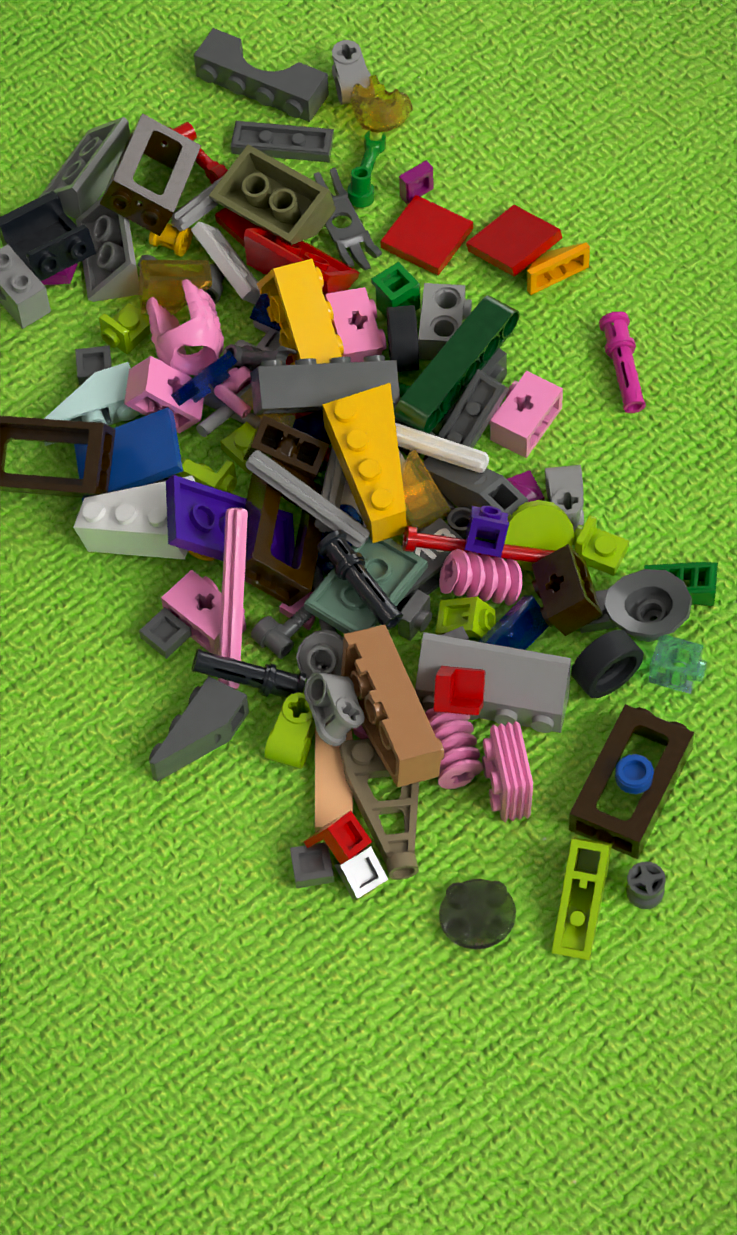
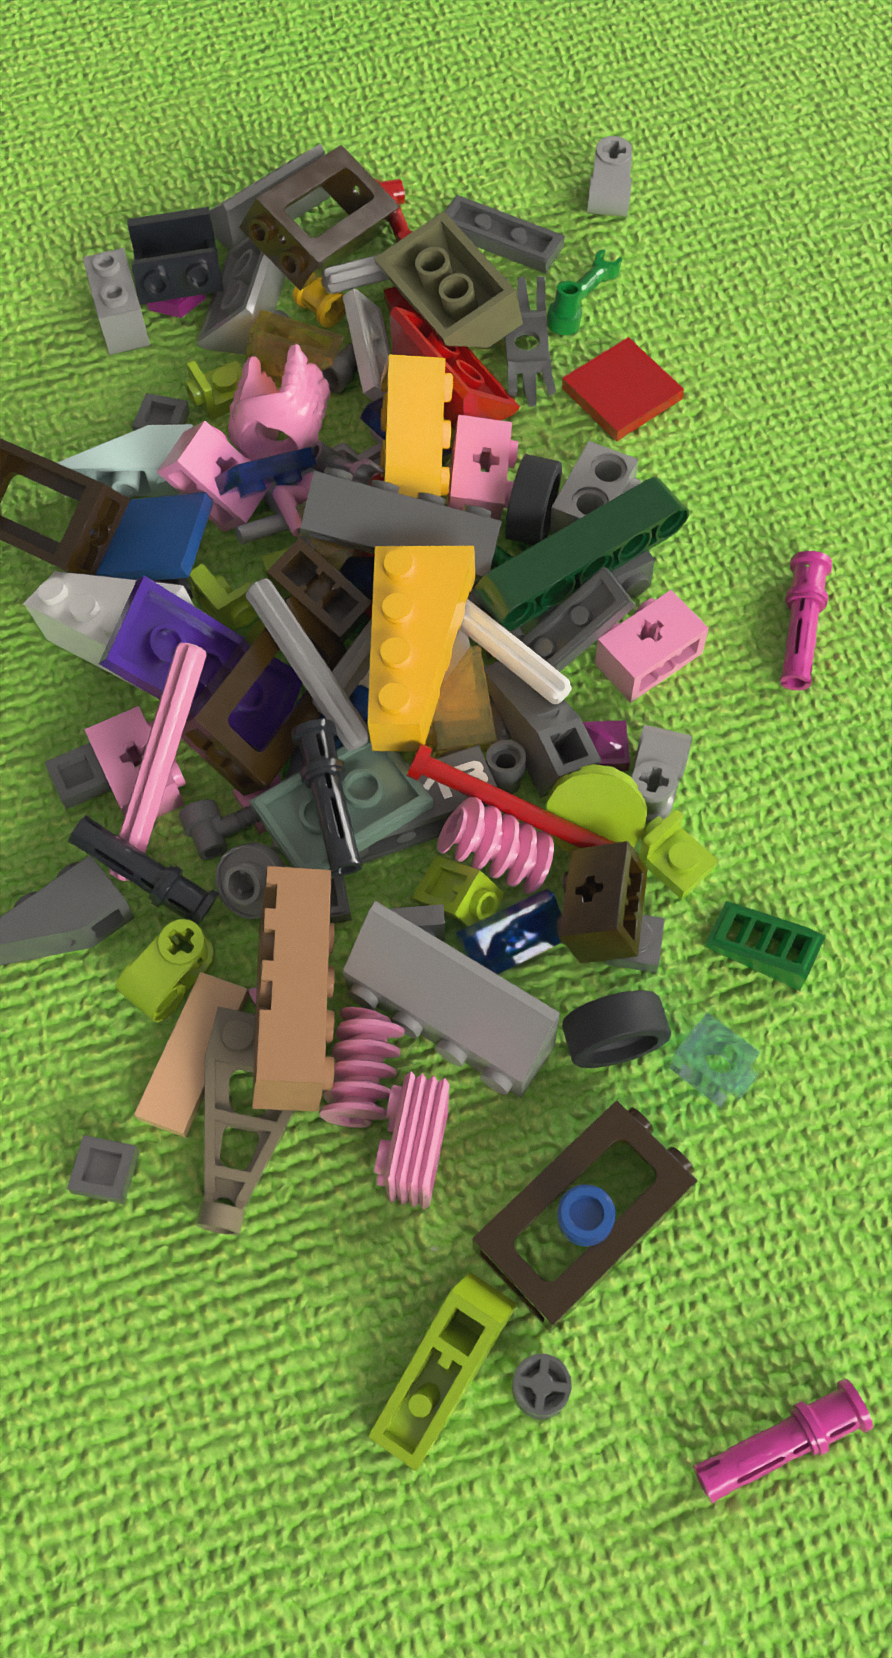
camera: 20 degrees right, 5 degrees up
dark grey arch [194,28,329,122] -> none
red panel [303,810,372,865] -> none
light grey piece [304,673,365,746] -> none
plate [335,846,388,899] -> none
clear yellow hair [350,75,413,133] -> none
green brick [371,261,420,318] -> none
flat silver plate [398,590,432,641] -> none
magenta tile [399,160,434,204] -> none
red panel [434,666,486,715] -> none
clear smoke dish [439,879,516,949] -> none
dark purple brick [465,506,509,558] -> none
red tile [466,205,562,277] -> none
light orange slope [527,242,590,295] -> none
dark grey hat [604,569,692,642] -> none

